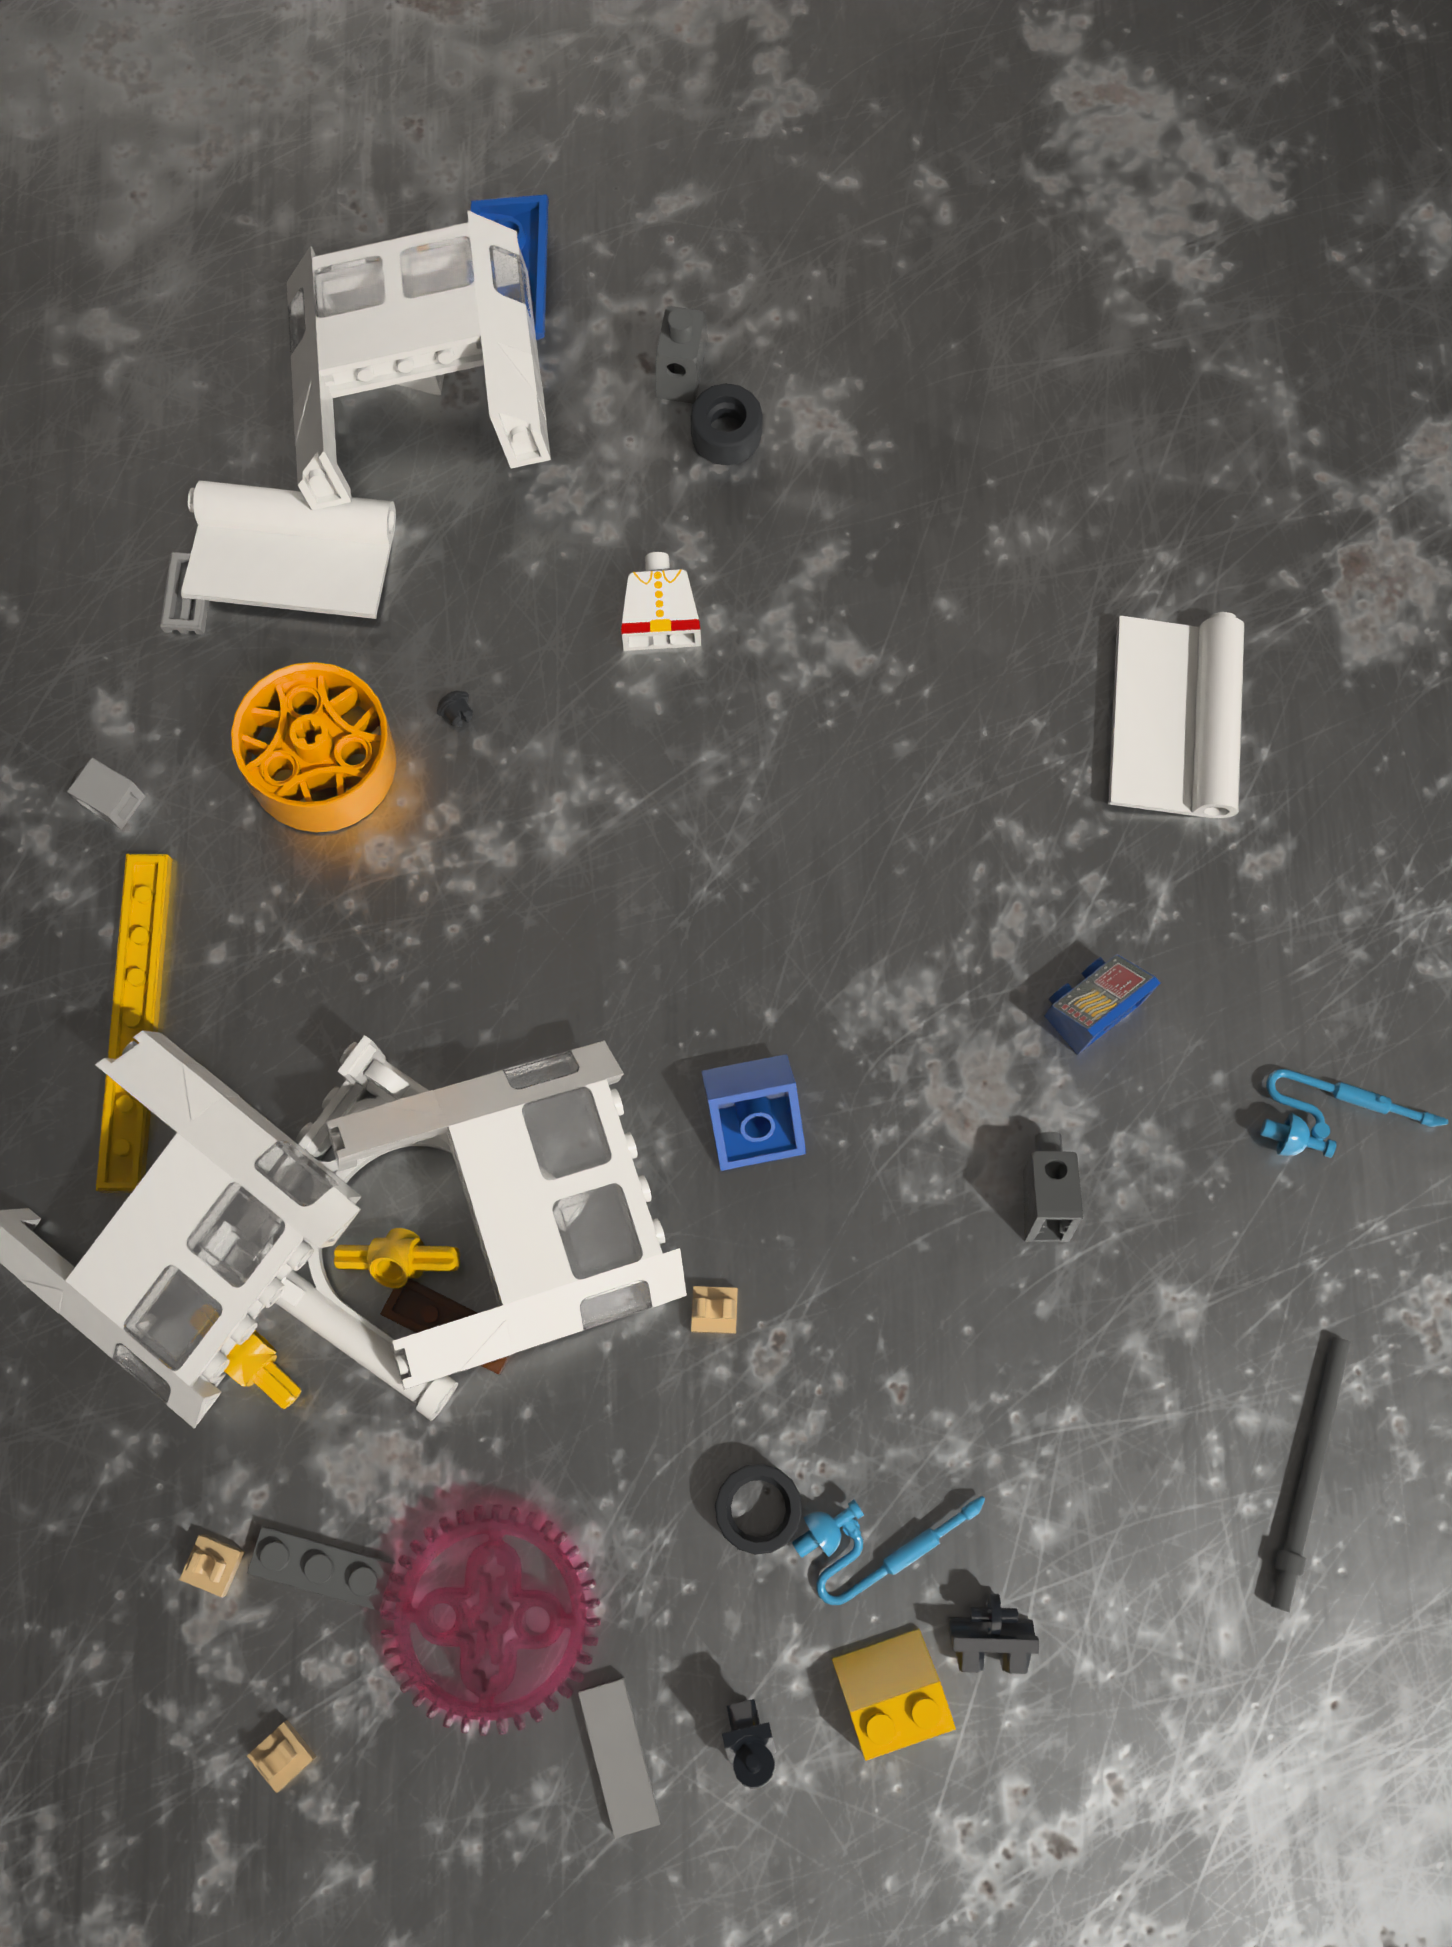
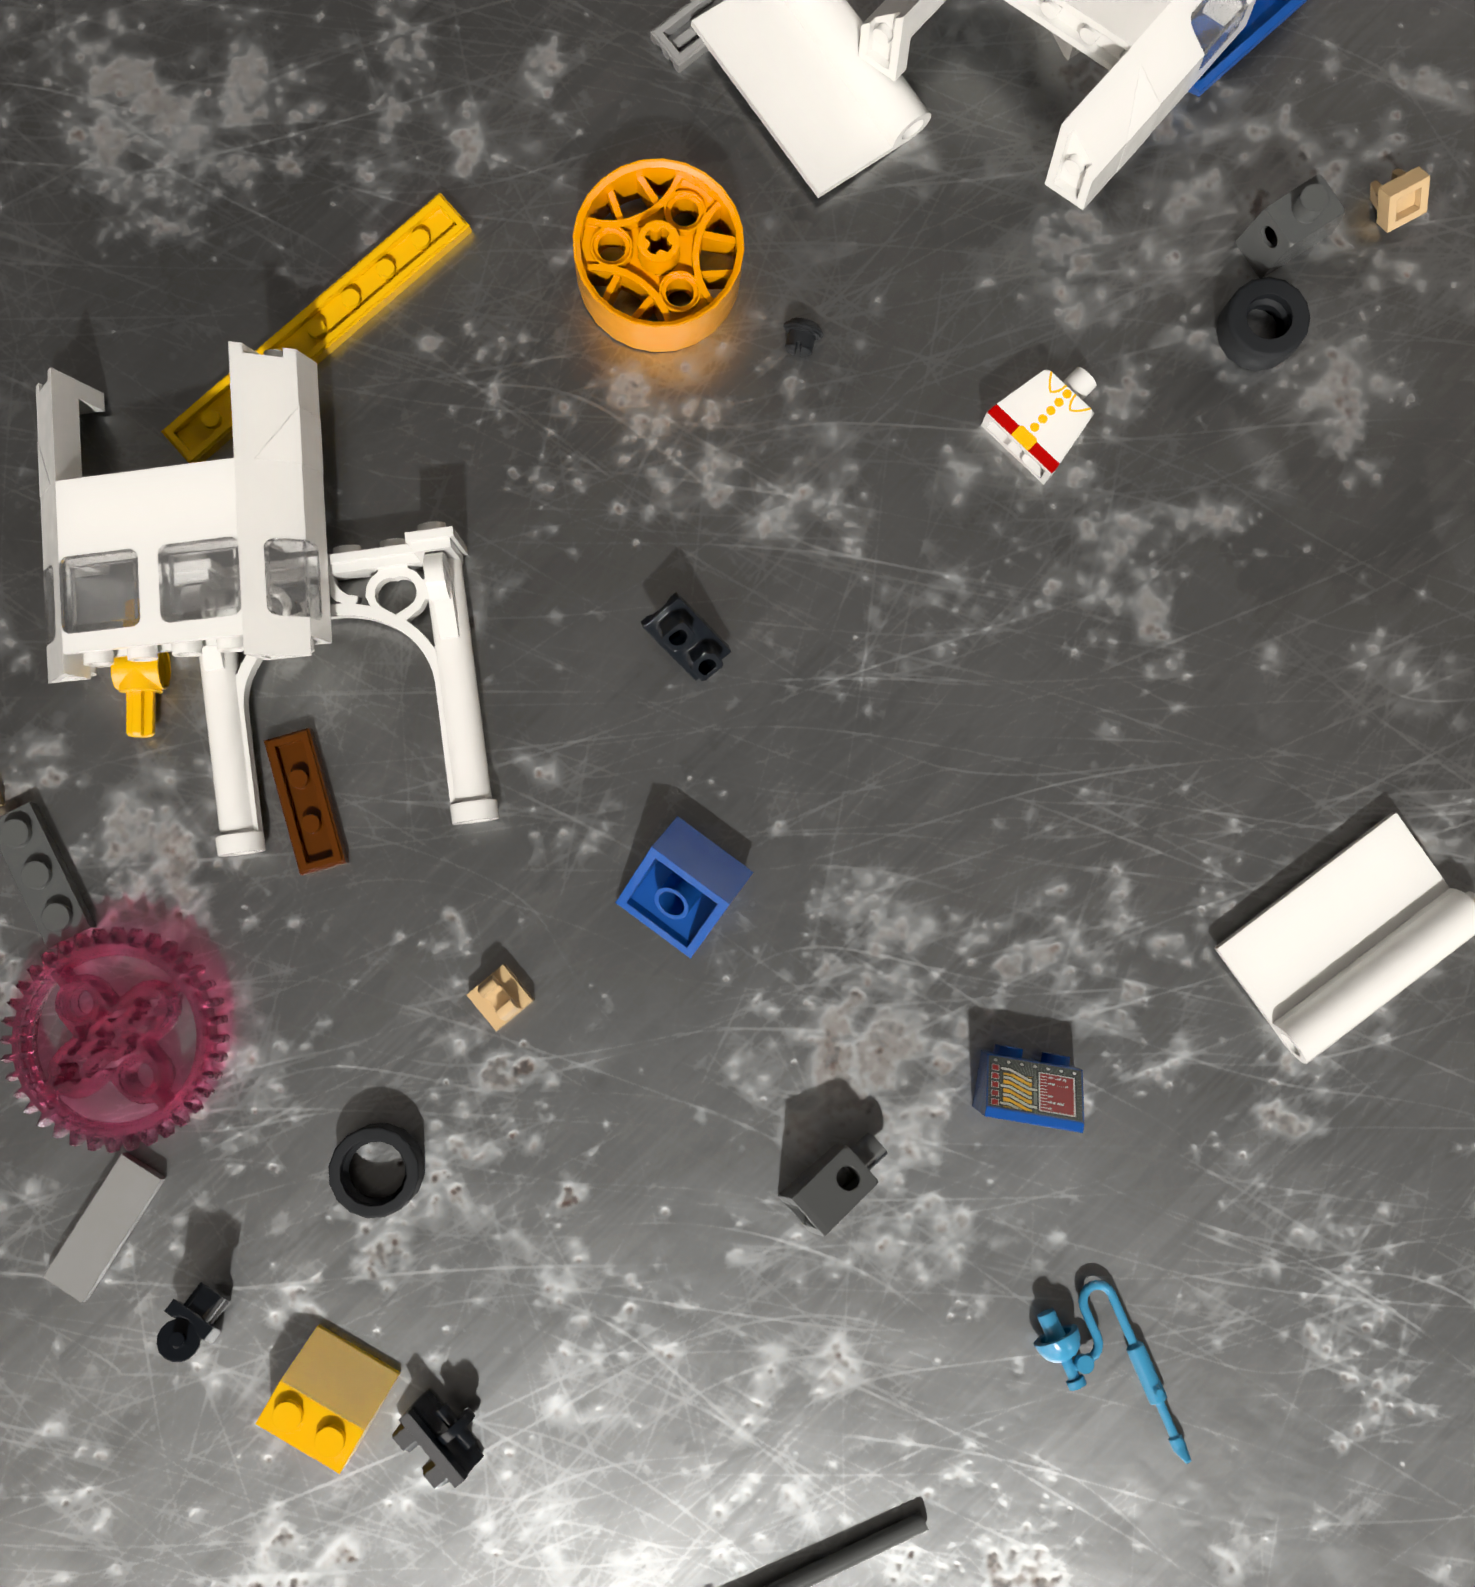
camera: 50 degrees right, 10 degrees up
light grey brick [67,758,145,830] -> none
white piece [326,1040,687,1390] -> none
yellow axle [333,1228,461,1288] -> none
dark azure piece [792,1496,985,1605] -> none
none -> black hips [640,591,731,681]
none -> tan tile [1370,166,1430,233]

